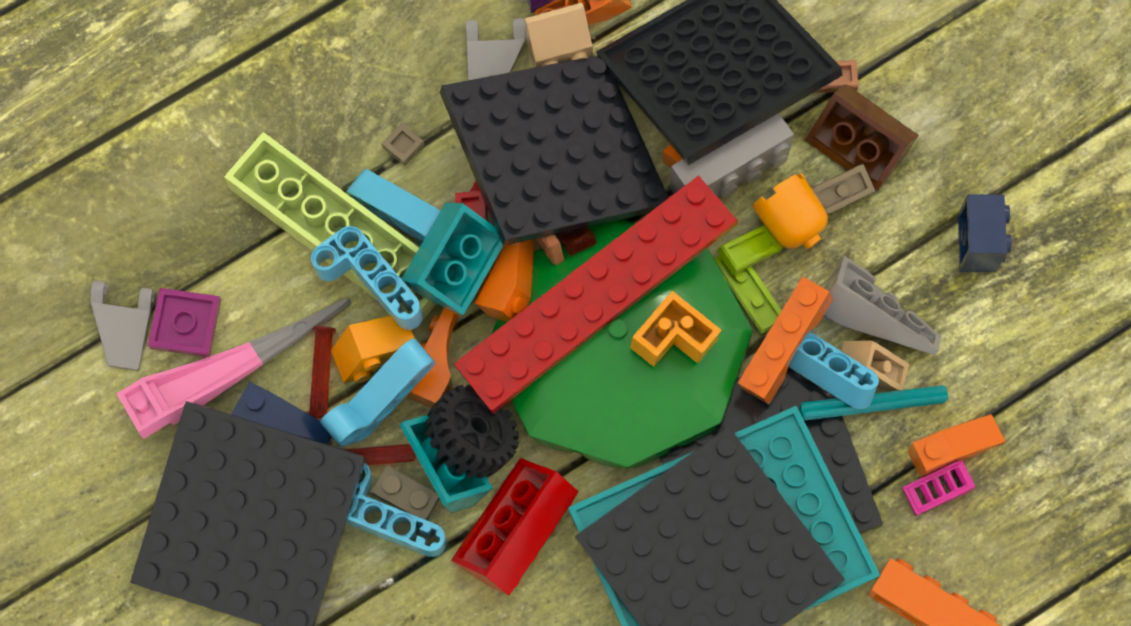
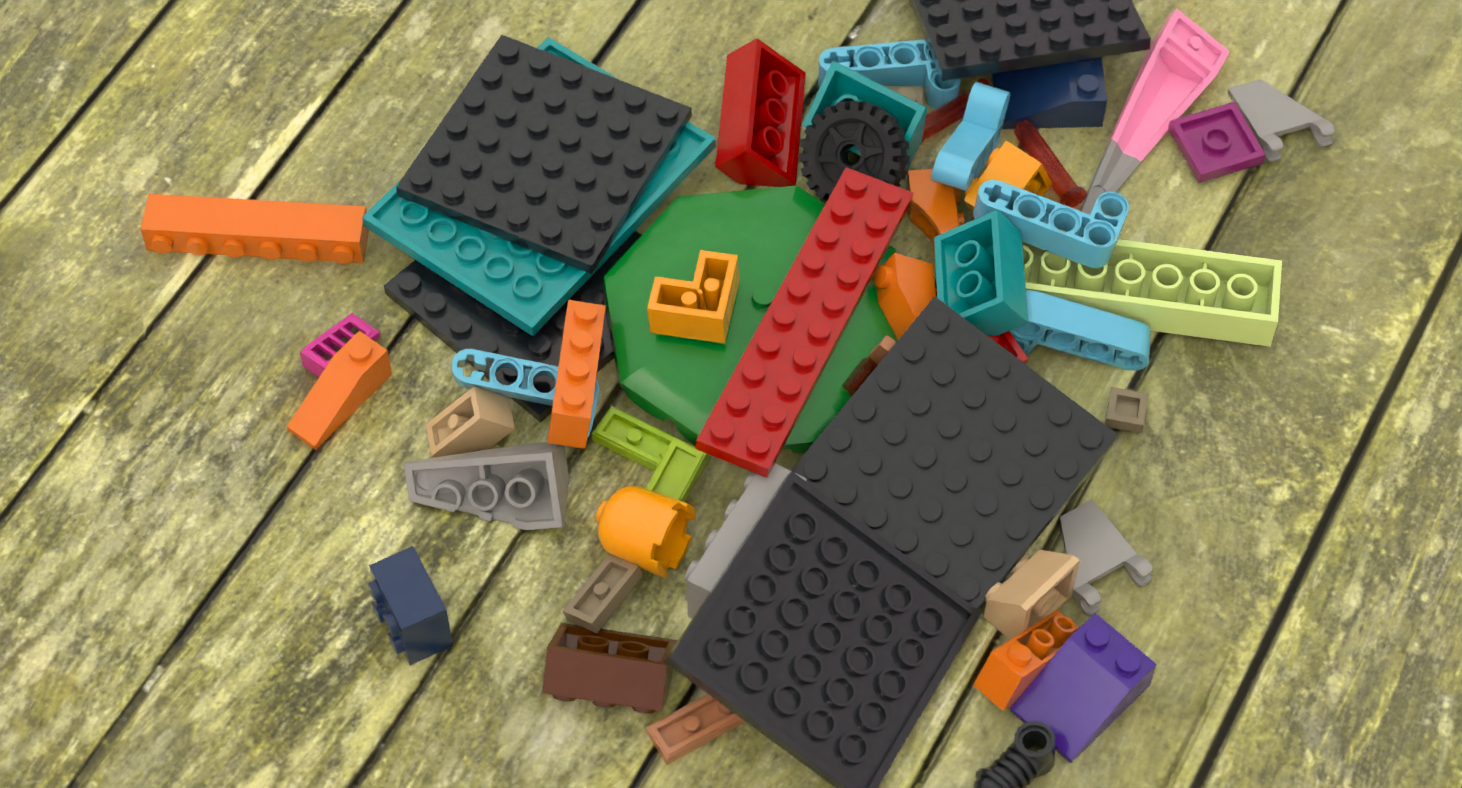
camera: 150 degrees right, 15 degrees down
teal axle [799,385,948,421] -> none

